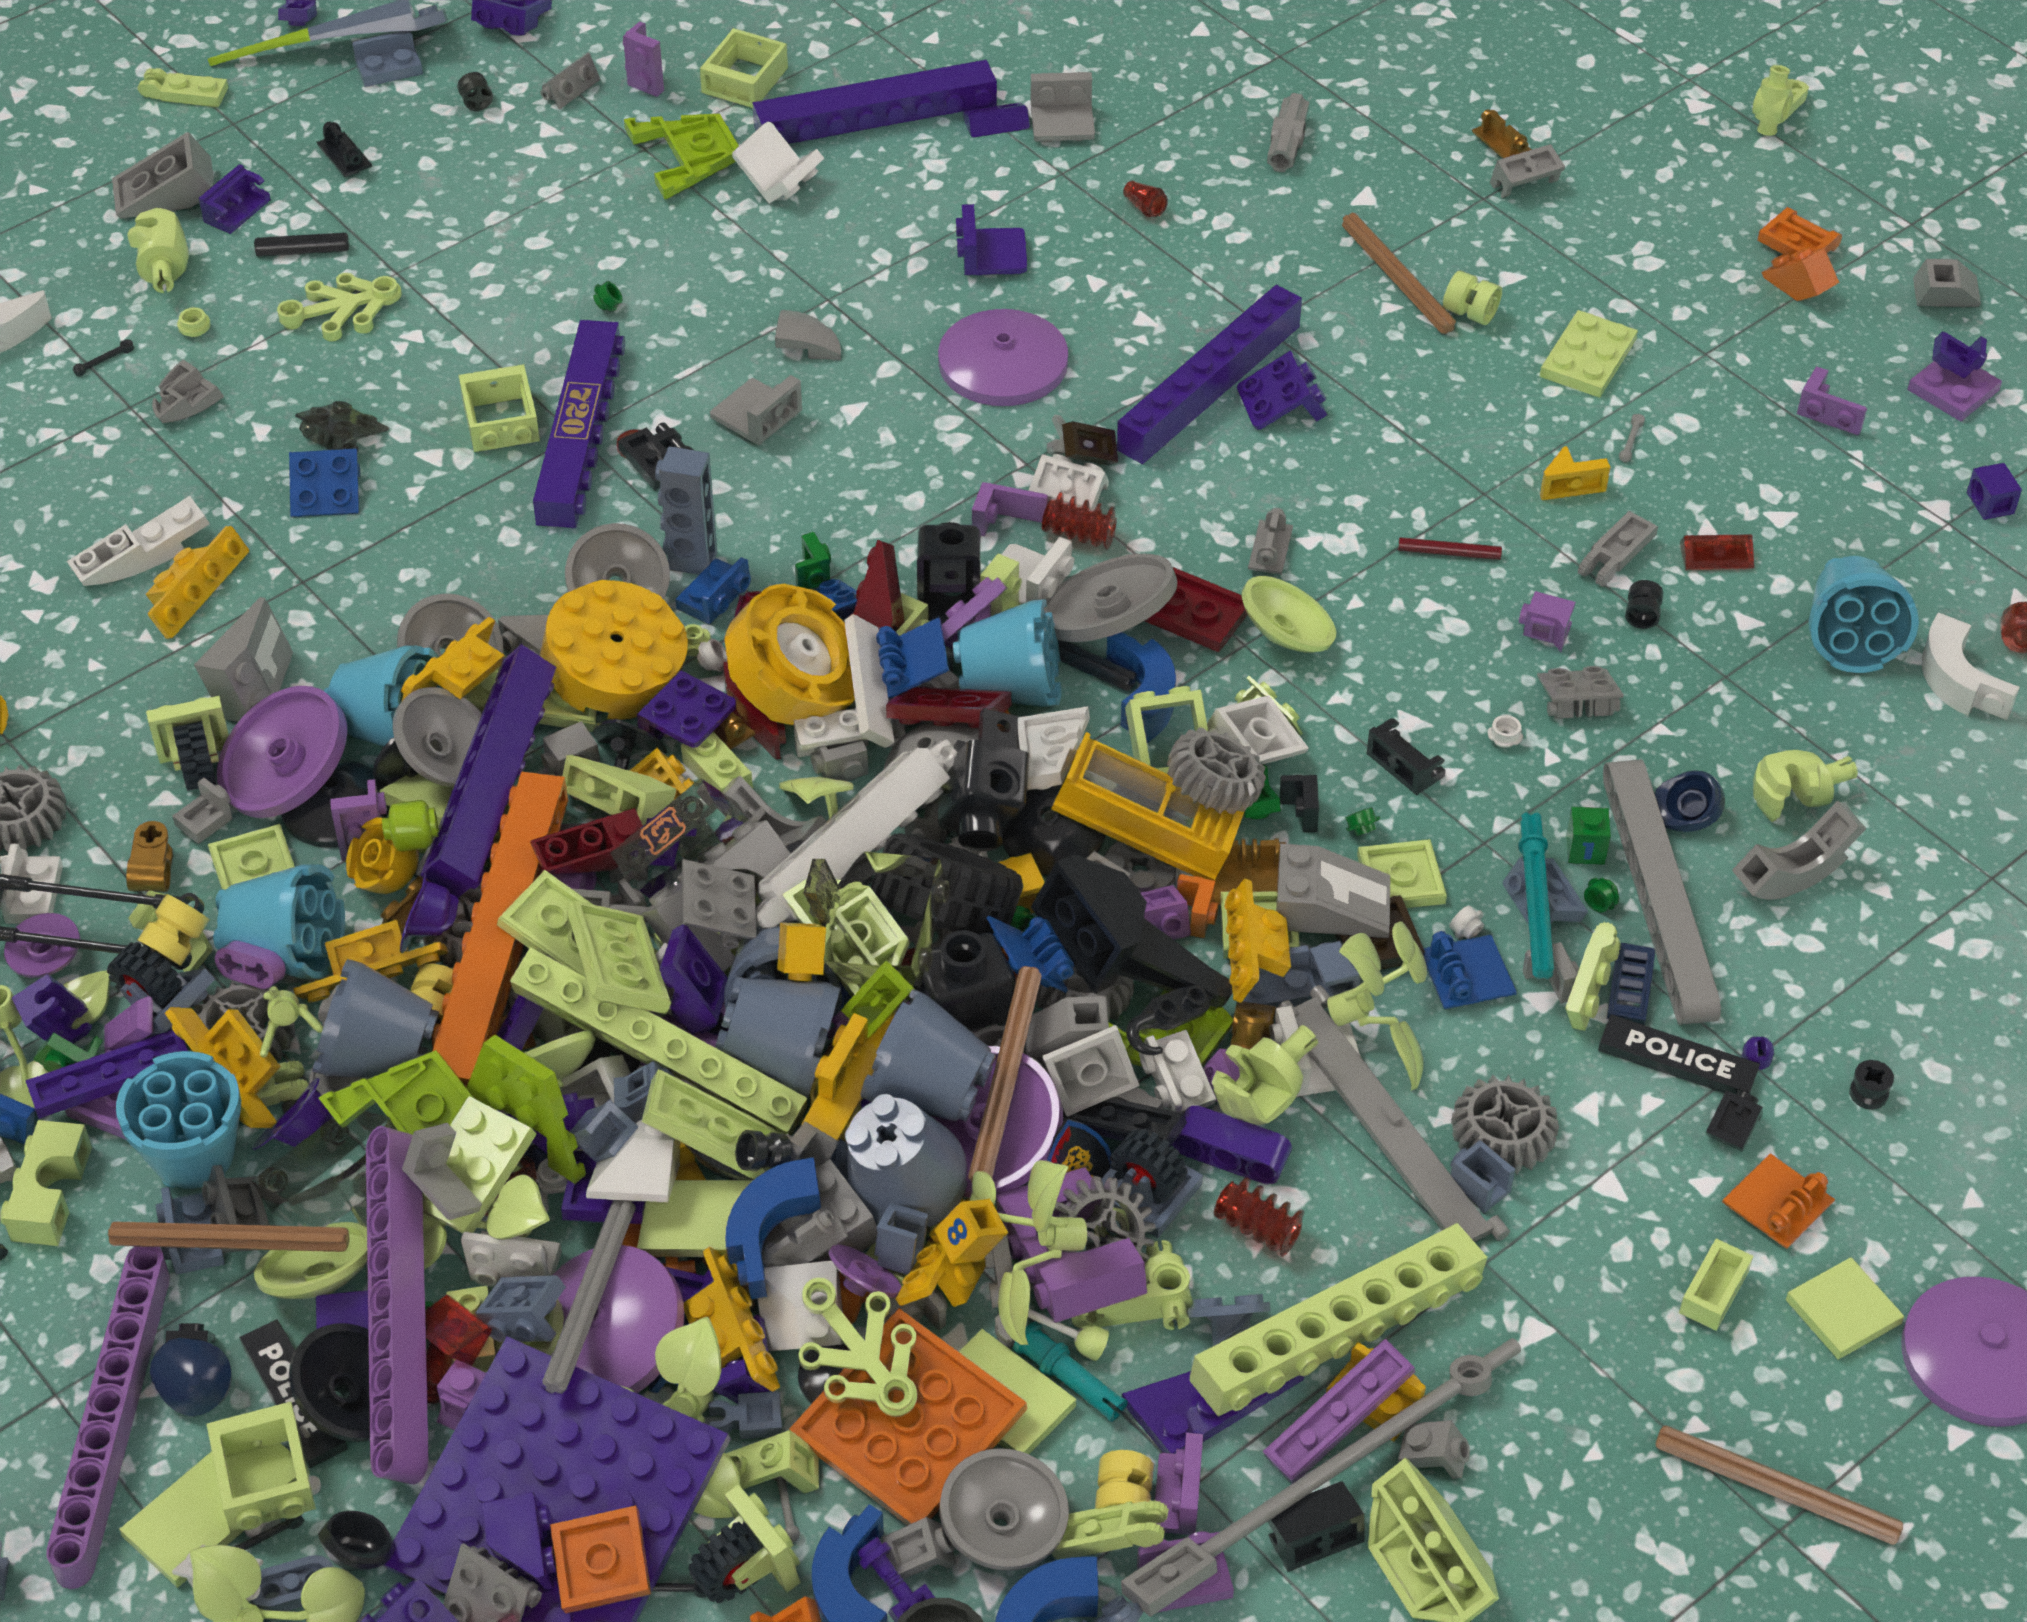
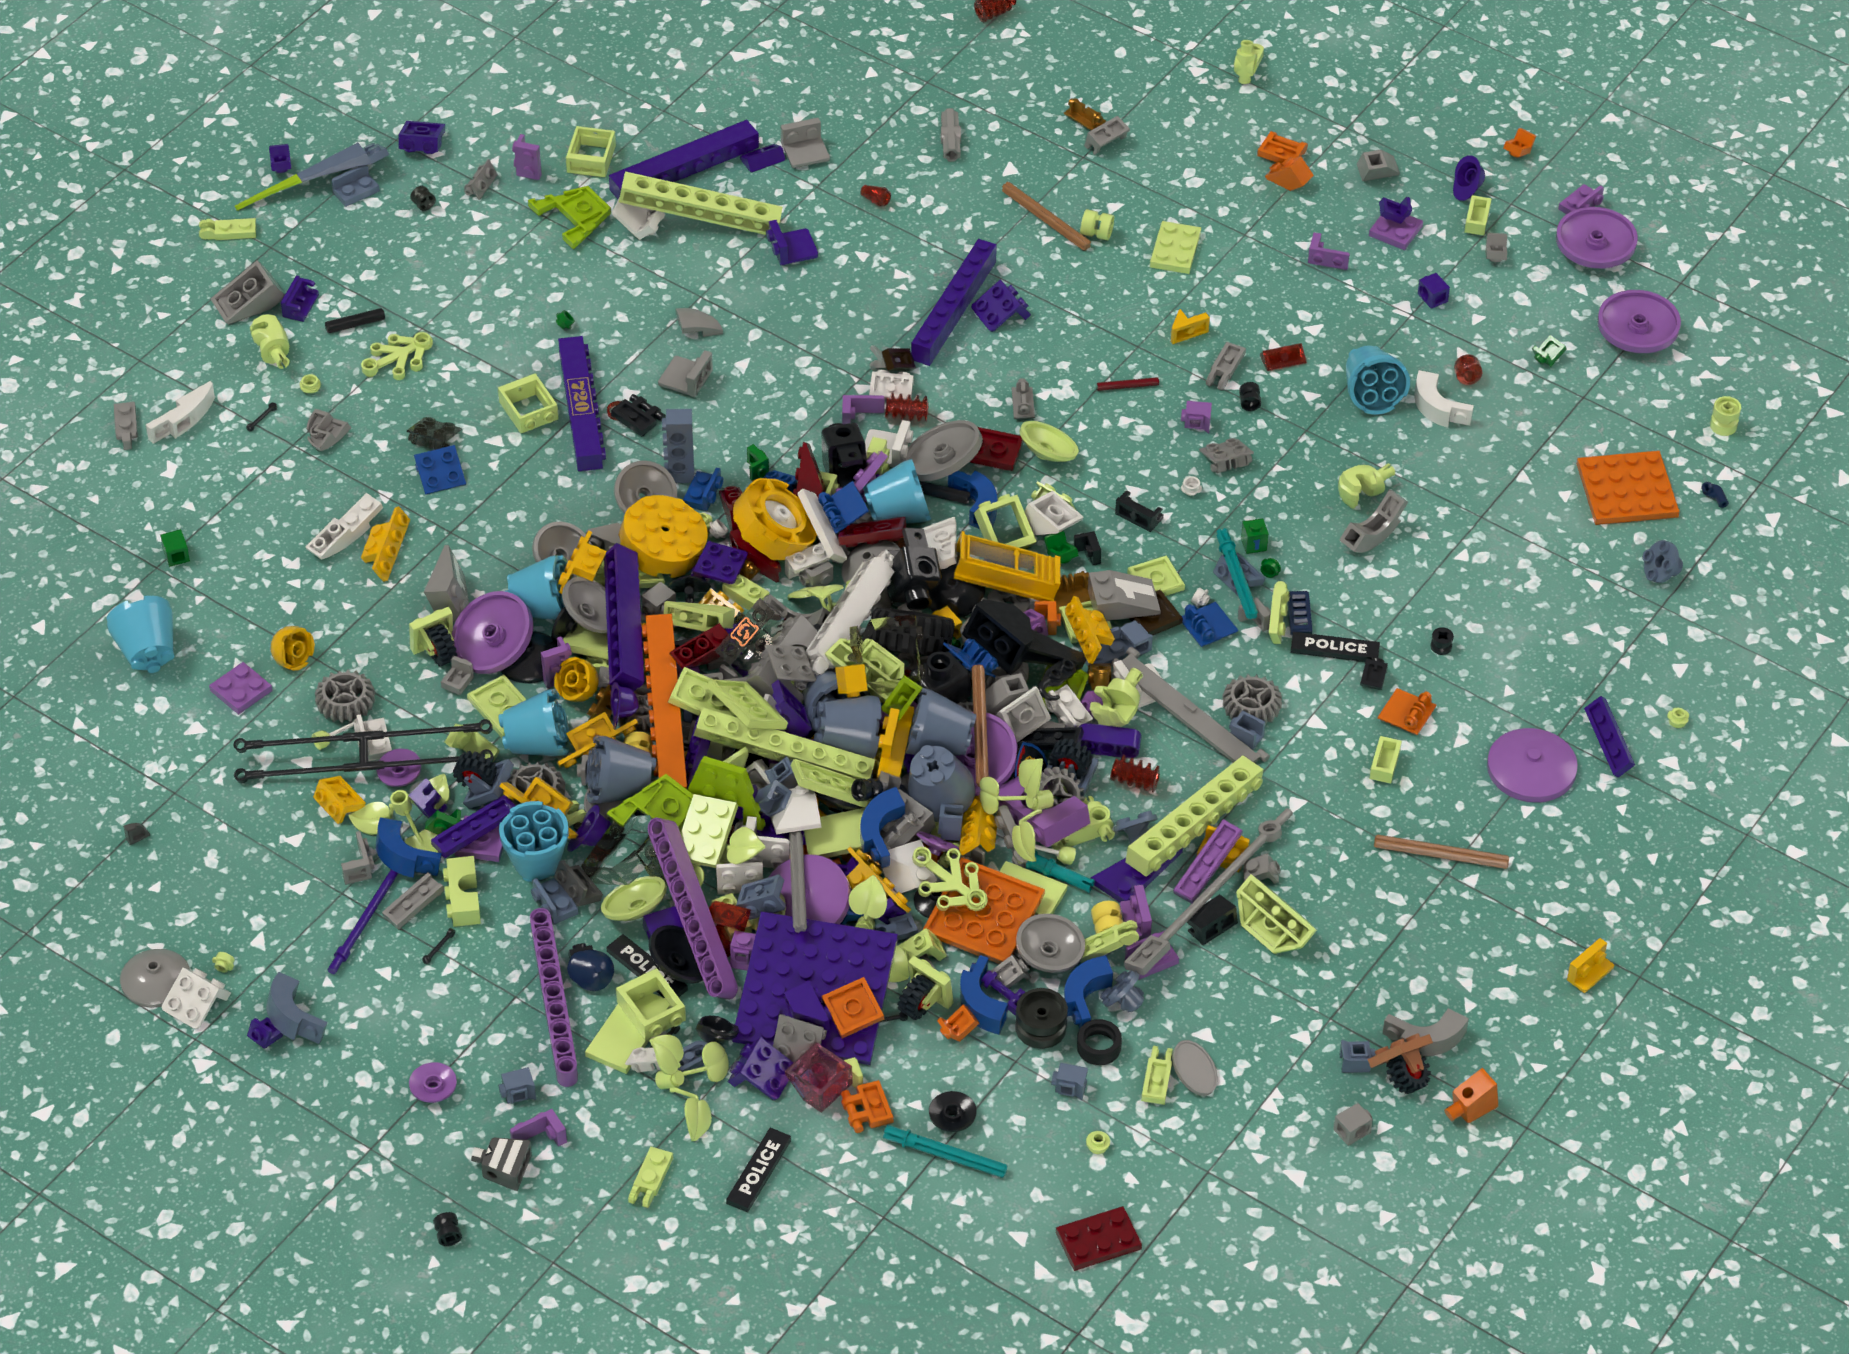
camera: 15 degrees left, 0 degrees up
medium lavender tile [104,996,153,1053] -> none
medium nougat axle [108,1221,350,1252] -> none
pearl gold piece [126,821,173,892] -> none
light yellow wheel [137,894,210,966] -> none
medium lavender beam [215,940,286,989] -> none
yellowish green plant [260,986,323,1058] -> none
black hinge [316,121,372,177] -> none
lime head [382,800,439,852] -> none
light grey bracket [402,1123,482,1220] -> none
yellow brick [934,1198,1008,1264] -> none
medium lavender dish [938,309,1068,406] -> none
light grey gear [1167,727,1266,814] -> none
yellowish green plant [1327,922,1427,1091] -> none
green plate [1345,807,1380,837] -> none
light grey beam [1603,759,1721,1025] -> none
light grey hinge [1619,414,1645,462] -> none
dark blue hat [1654,770,1725,832] -> none
dark purple hinge [1741,1036,1774,1070] -> none
yellowish green tile [1786,1257,1904,1360] -> none
none -> yellowish green brick [619,172,783,235]
none -> white bracket [742,816,790,869]

